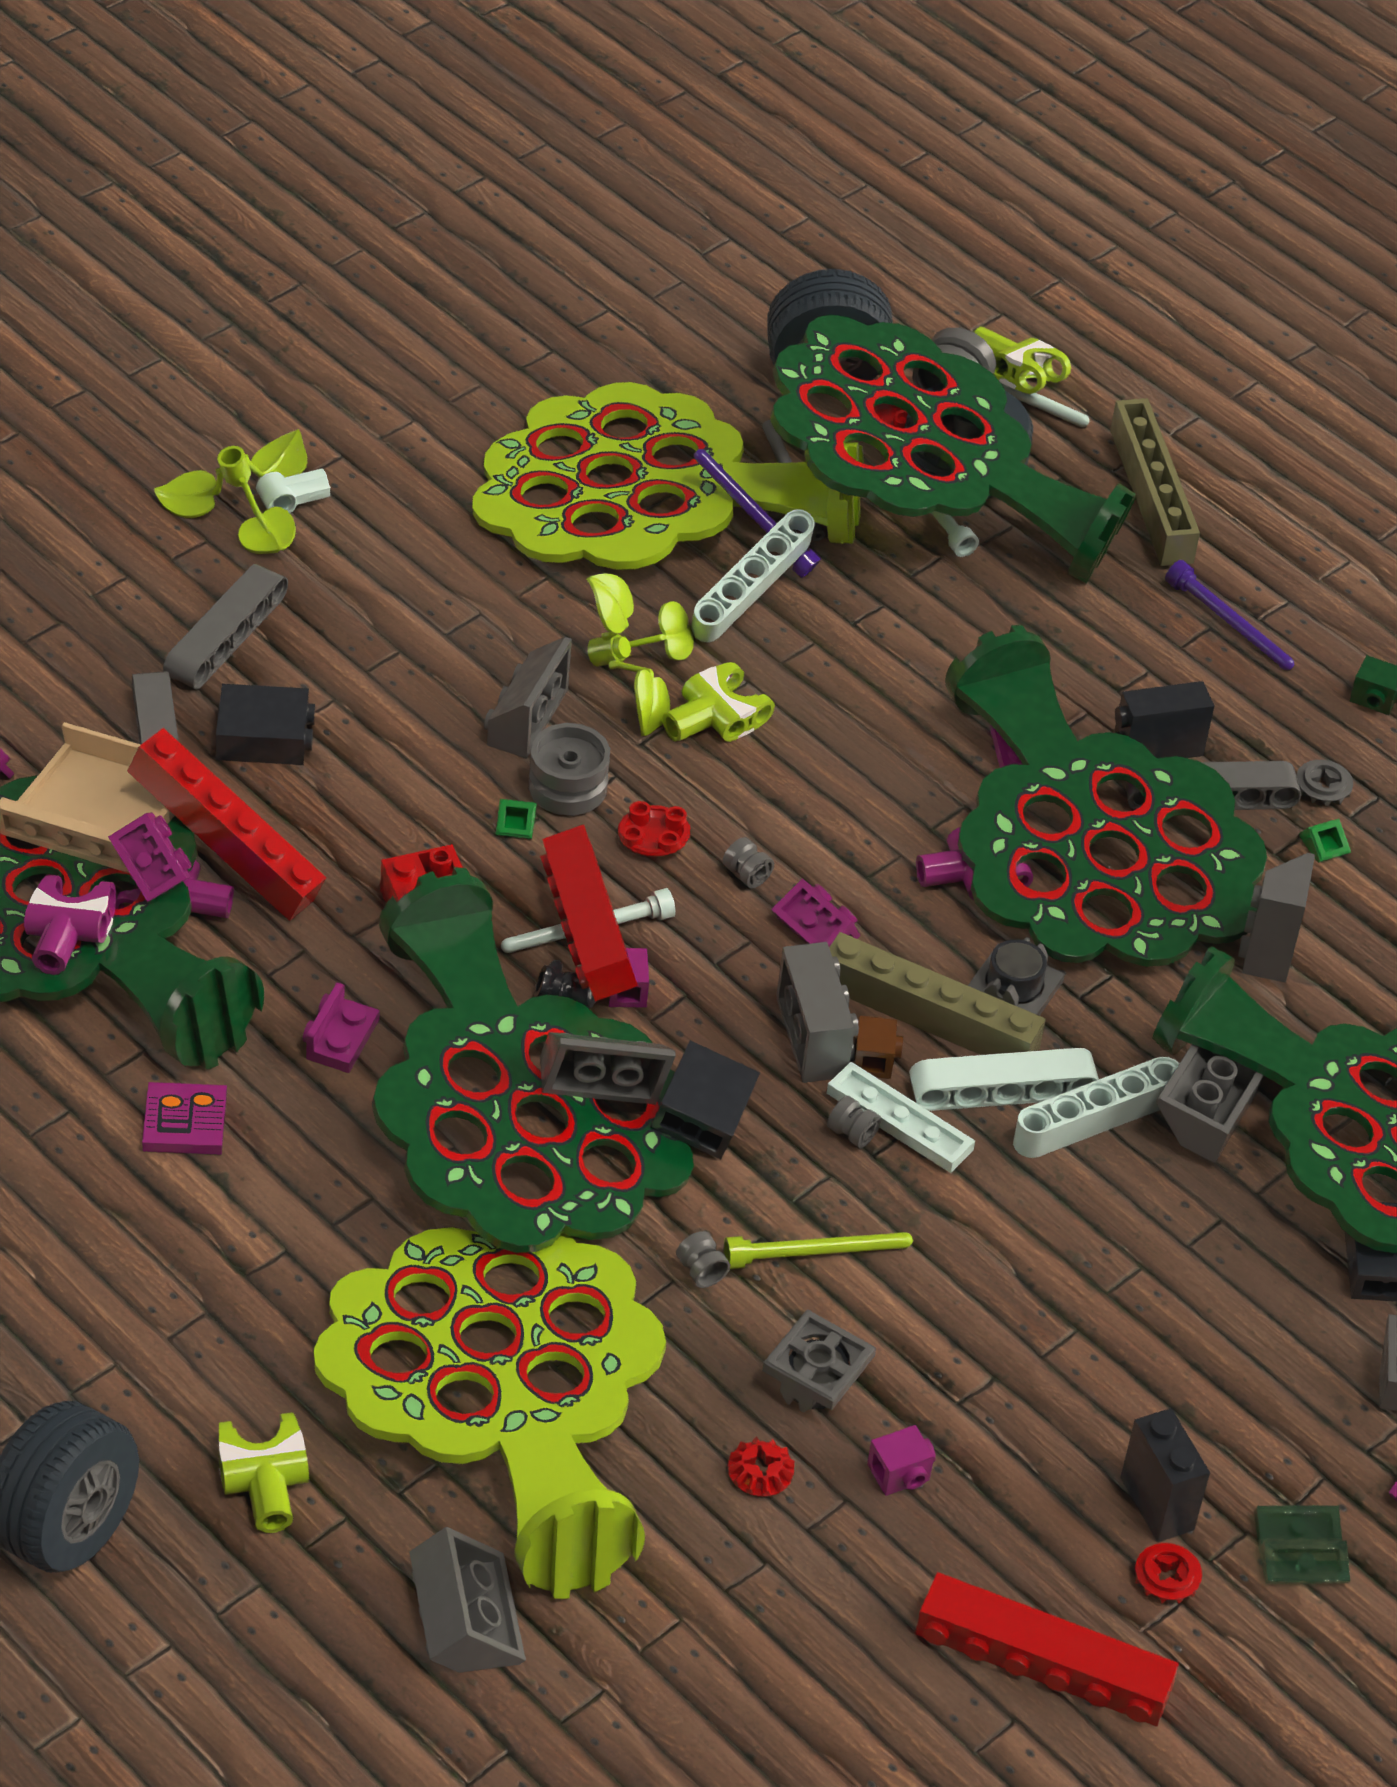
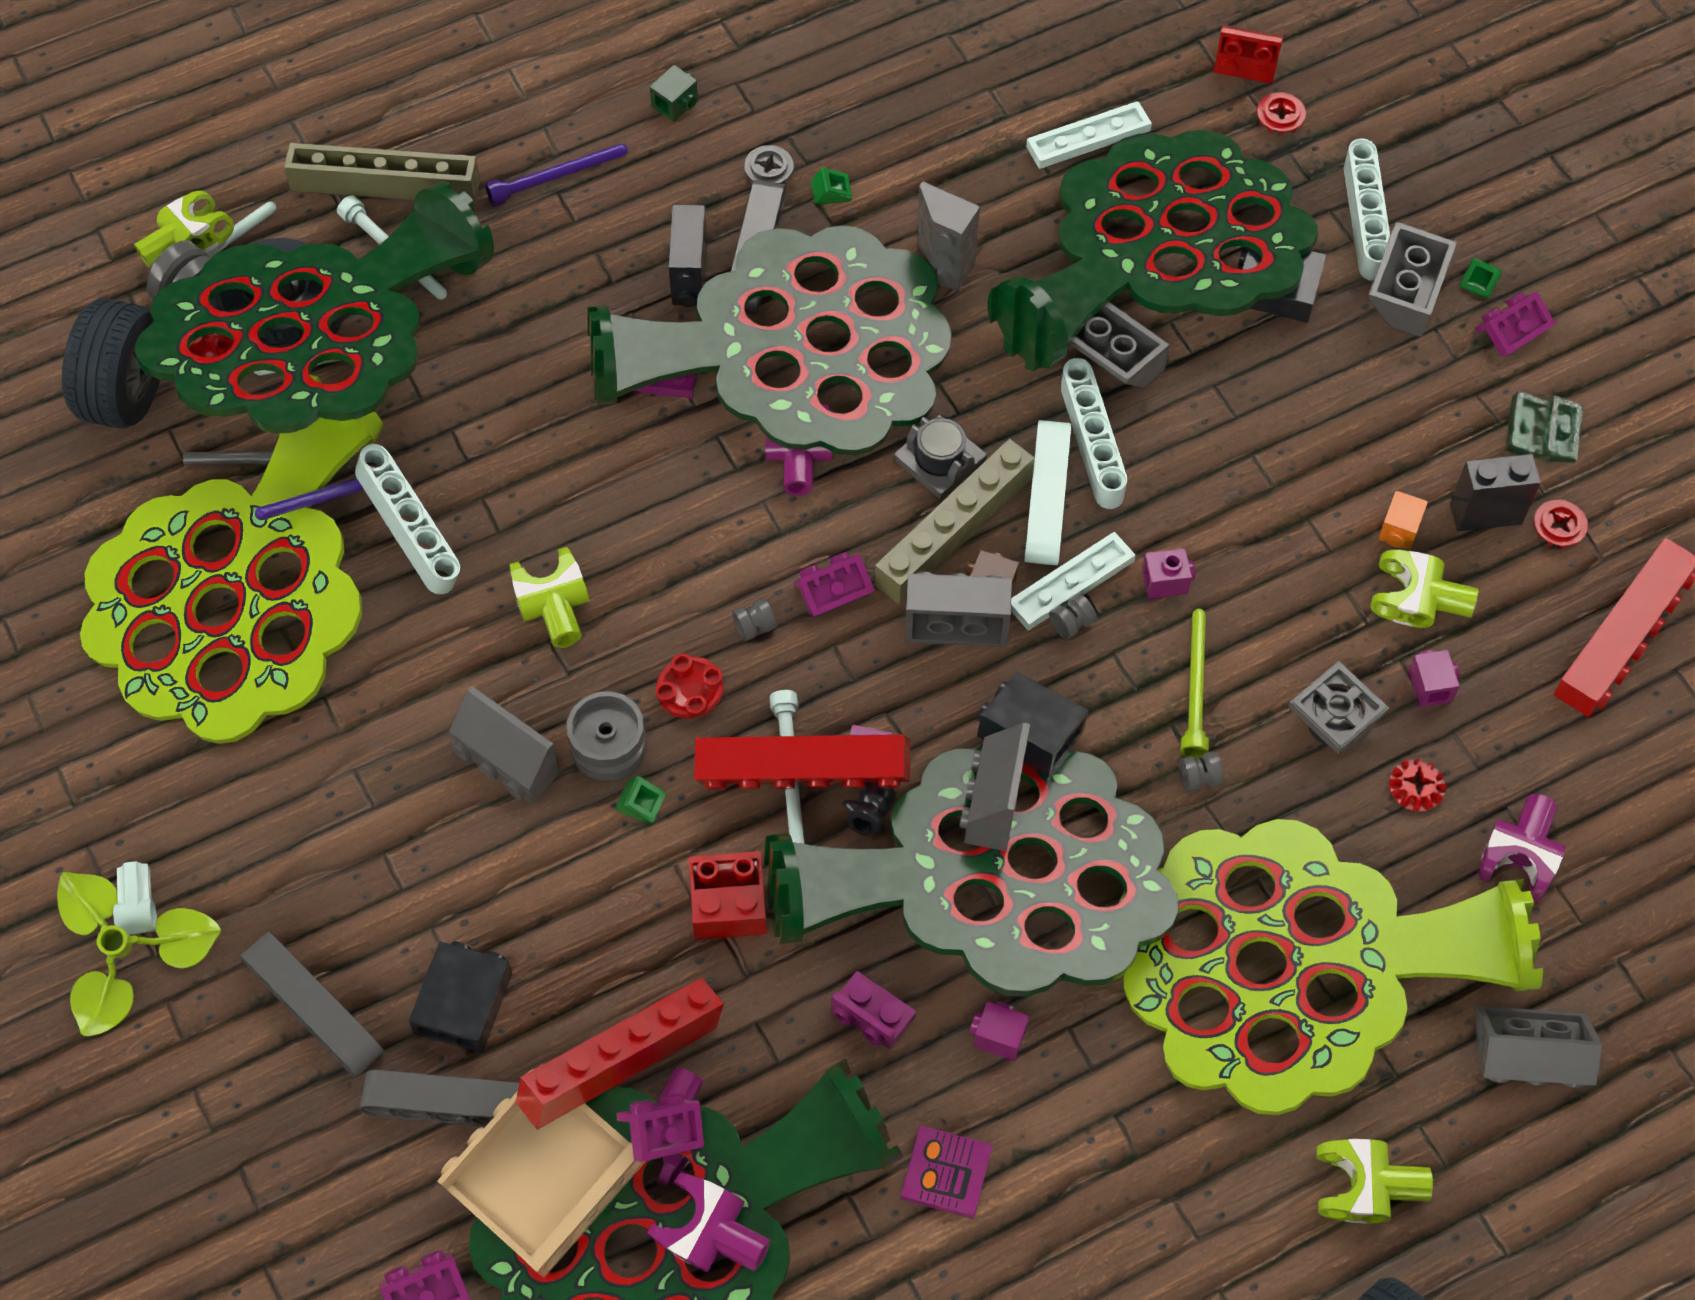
camera: 70 degrees left, 15 degrees up
lime plant [586,573,694,736] -> none
none -> light aqua piece [337,195,447,300]
none -> magenta brick [970,1002,1029,1061]
none -> magenta brick [1142,548,1196,599]
none -> lime connector [1370,550,1478,628]
none -> brick [1378,491,1428,550]
none -> magenta connector [1478,794,1566,903]

